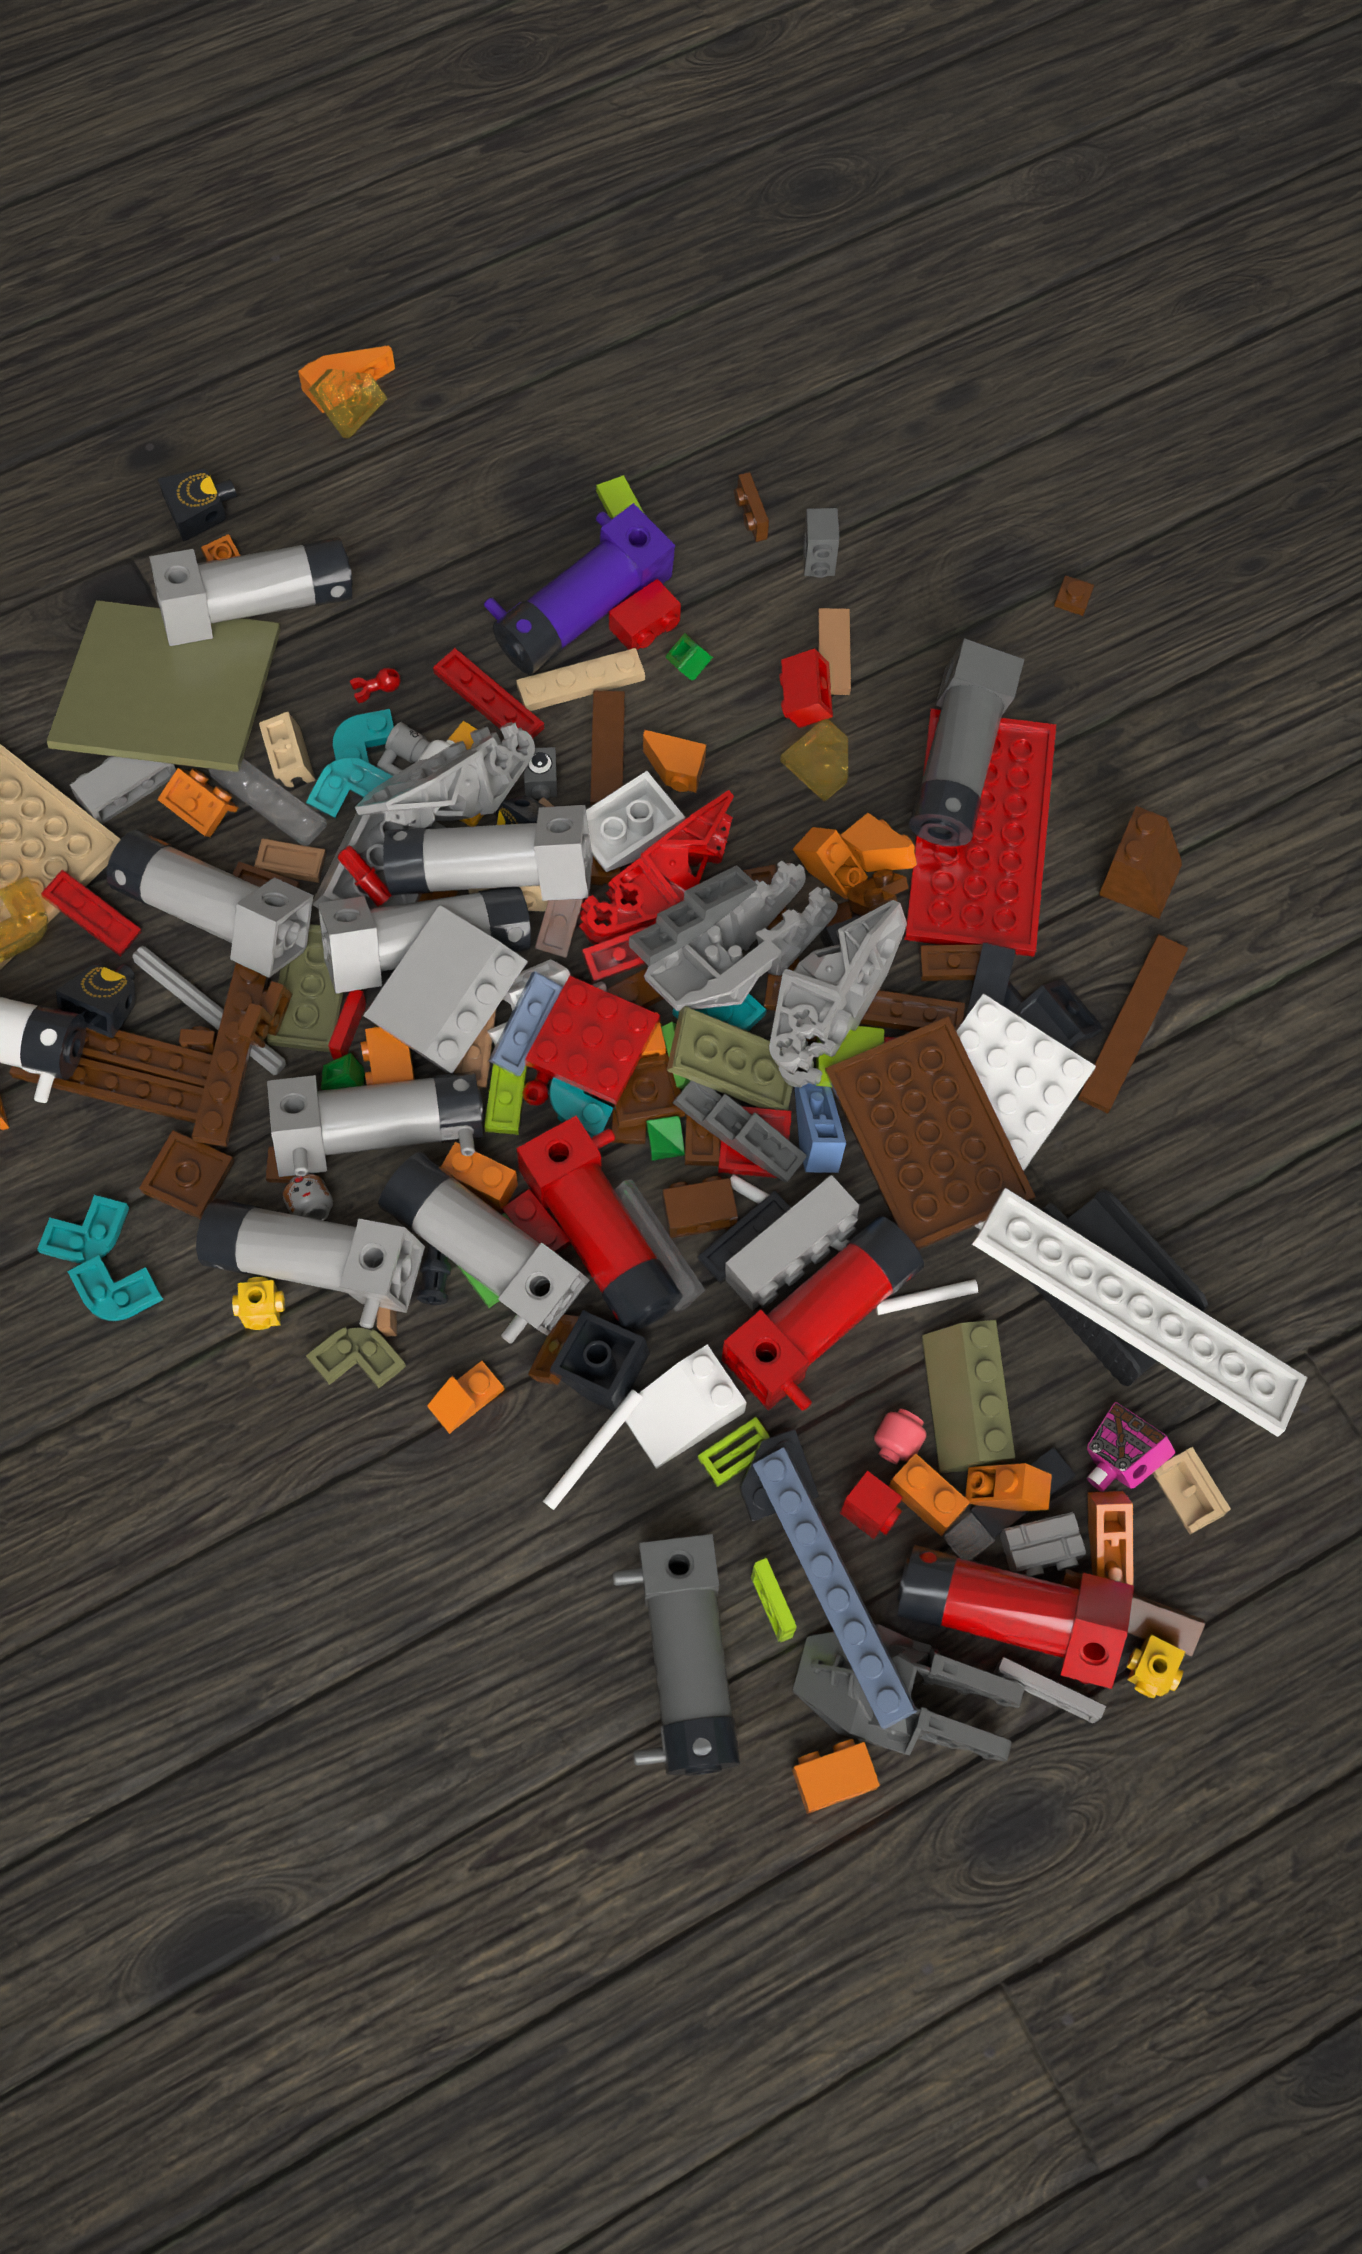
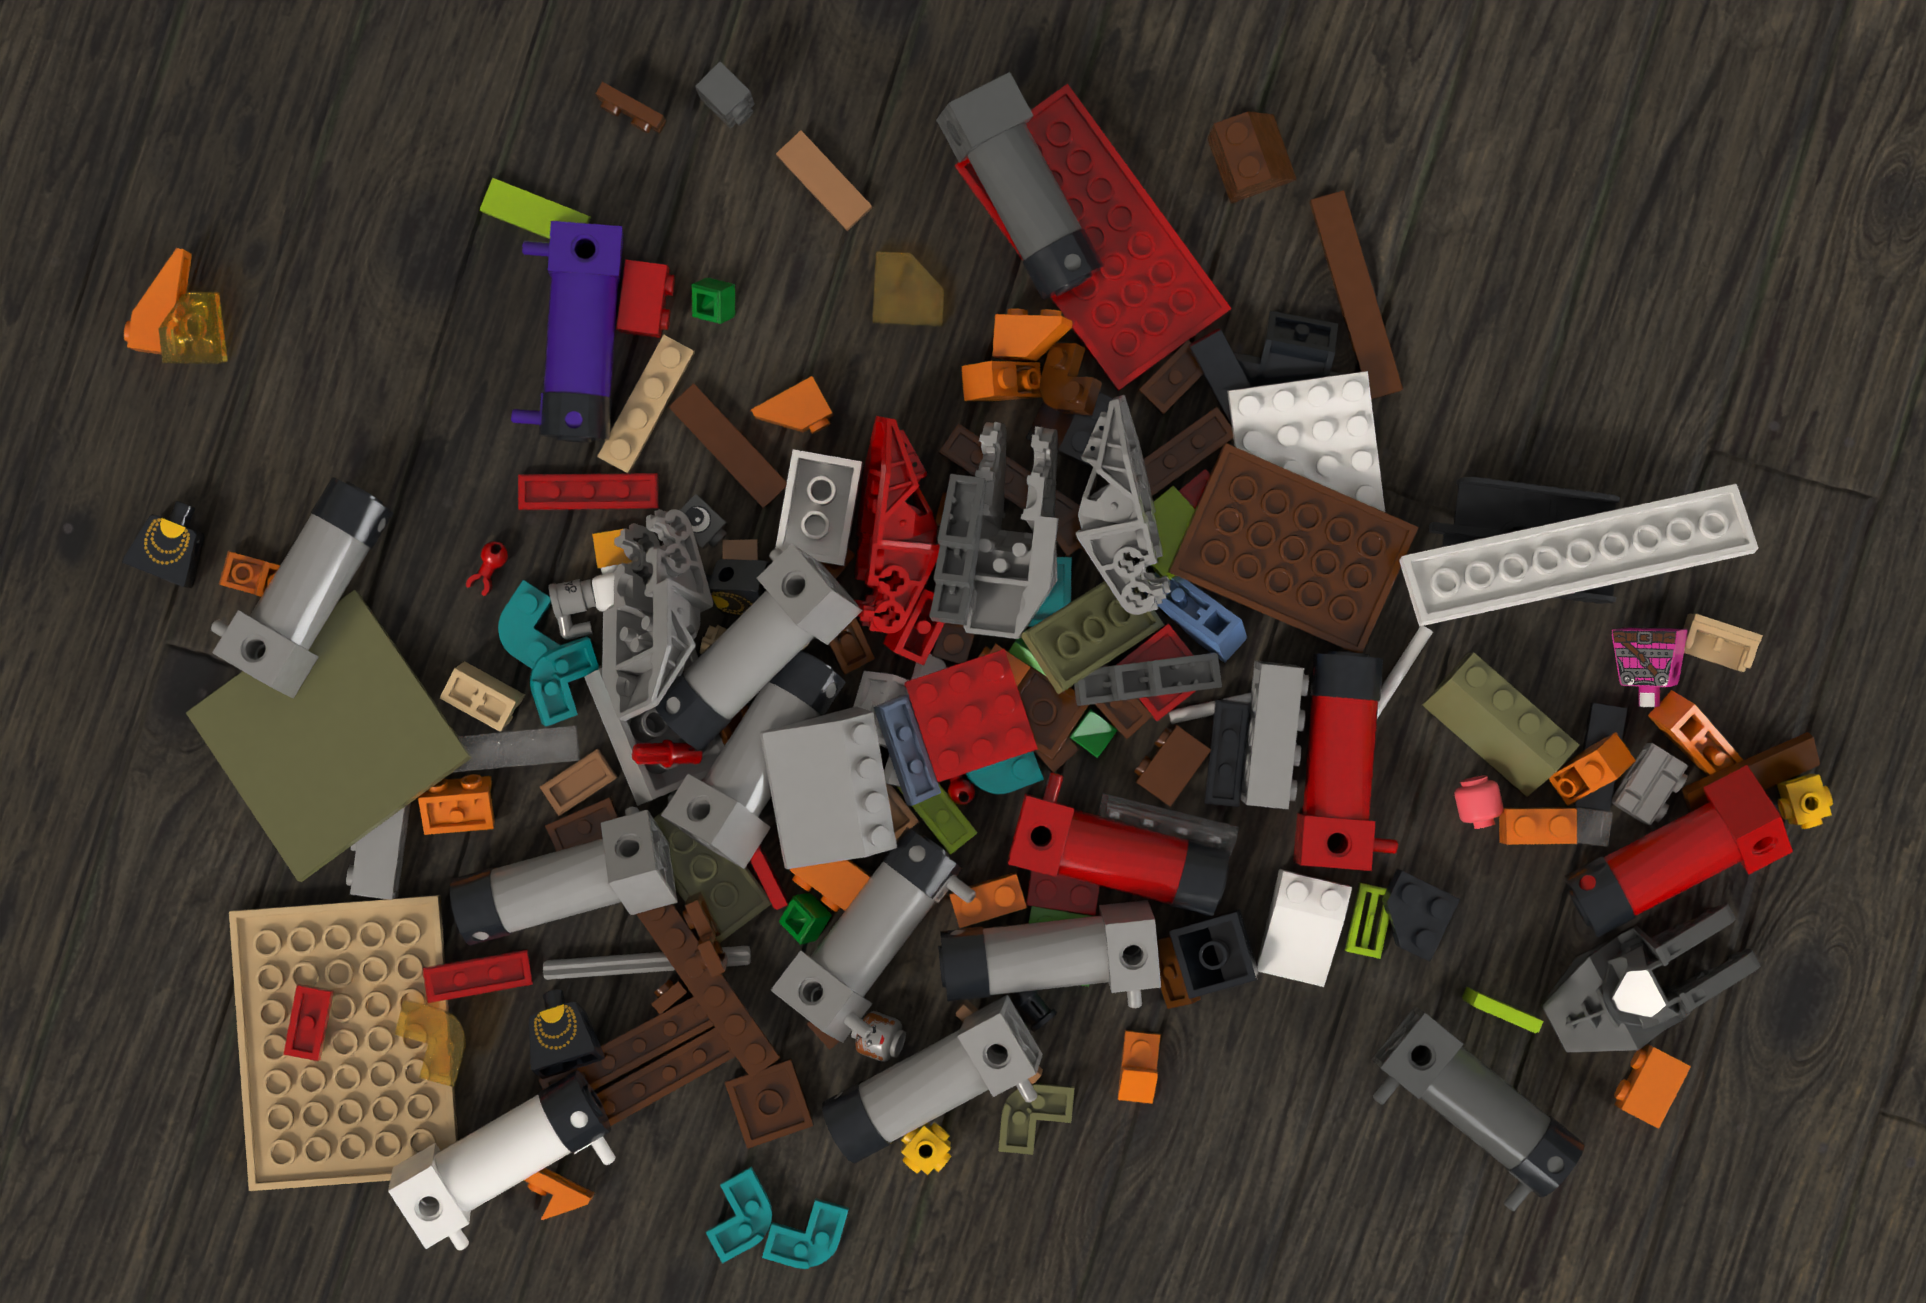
camera: 40 degrees left, 20 degrees up
white bar [543,1389,643,1510] -> none
sand blue plate [753,1447,918,1729] -> none
red brick [780,648,833,728] -> none
red brick [840,1471,903,1539] -> none
light grey tile [994,1657,1106,1723] -> none

